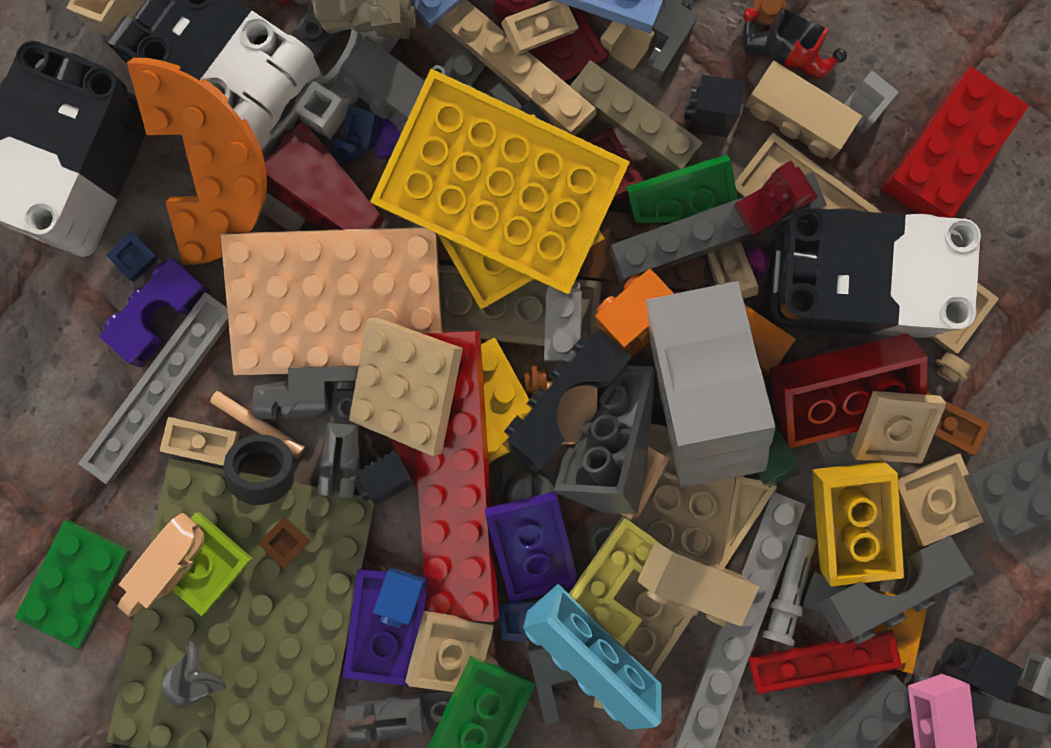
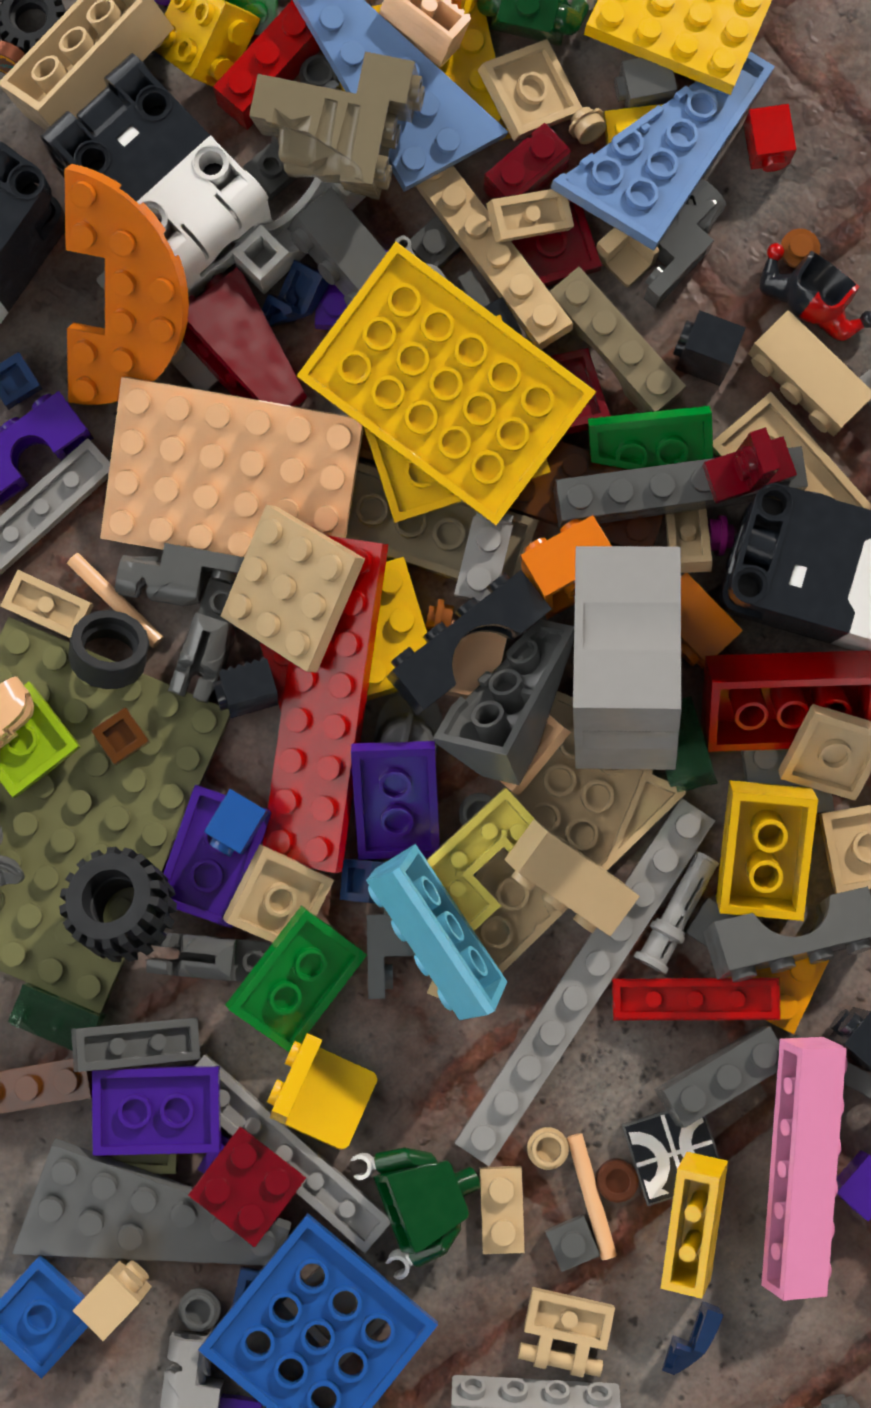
camera: 10 degrees right, 0 degrees up
none -> black tyre [59,847,177,962]

